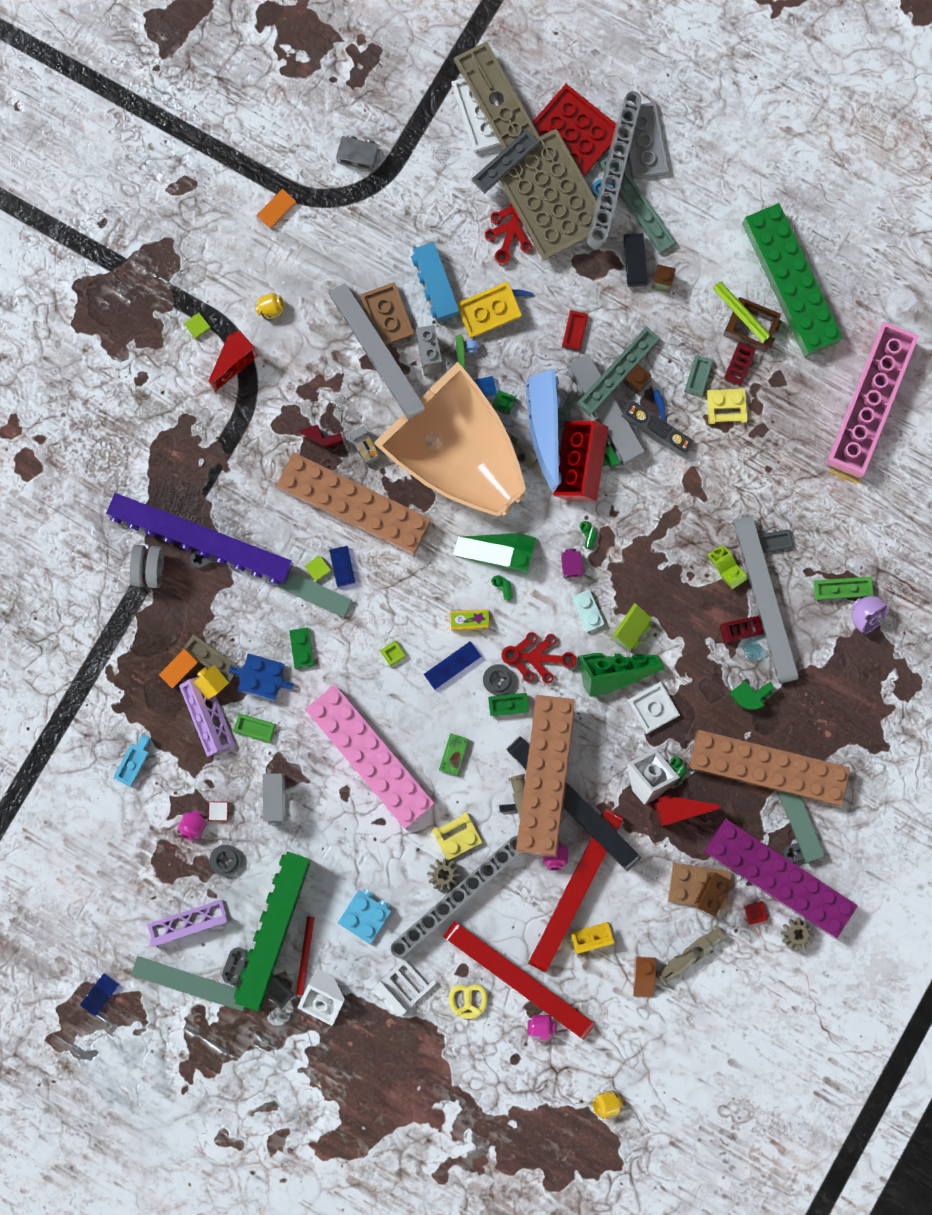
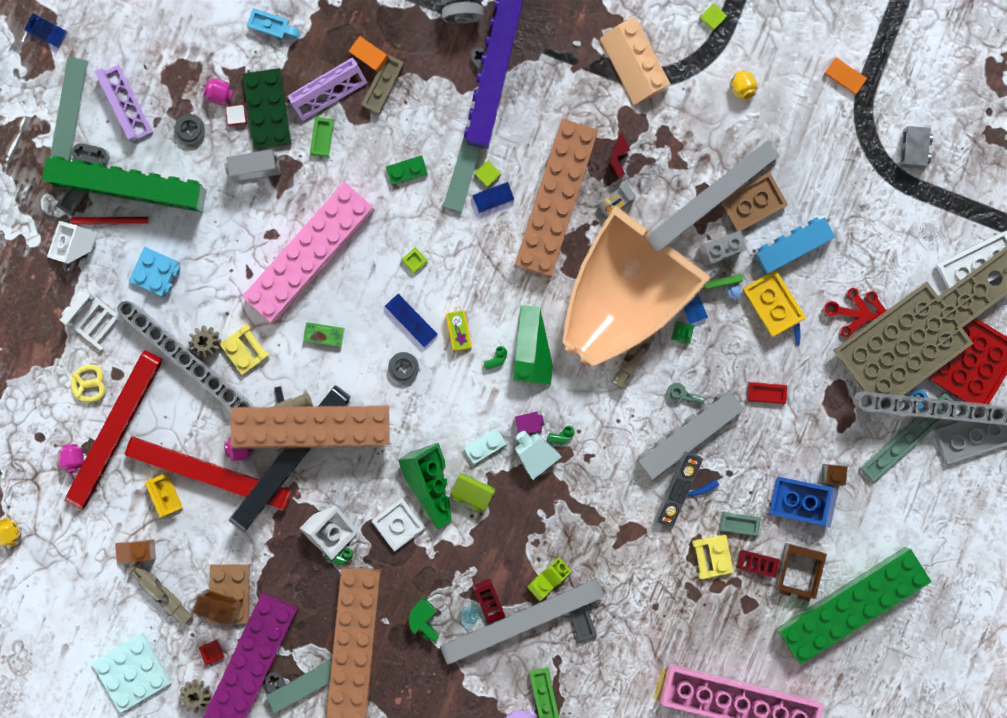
camera: 80 degrees right, 5 degrees up
yellow brick [193,665,229,700] -> none
red slope [208,330,258,392] -> none
blue plate [228,653,294,702] -> none
dark grey tile [472,130,540,194] -> none
green plate [488,693,529,716] -> none
red plant [501,632,576,684] -> none
light blue wedge [526,369,561,491] -> none
red brick [553,421,608,501] -> none
sand green tile [576,326,660,416] -> none
green tile [602,445,619,469] -> none
black beam [624,233,647,288] -> none
reddish brown brick [624,364,652,395] -> none
red slope [654,795,720,827] -> none
lime axle [713,281,770,342] -> none
none -> light aqua plate [92,632,172,713]
none -> dark green plate [242,68,292,150]
none -> light aqua torso [515,431,561,479]
none -> light nougat slope [600,17,670,106]
none -> blue slope [769,476,838,528]

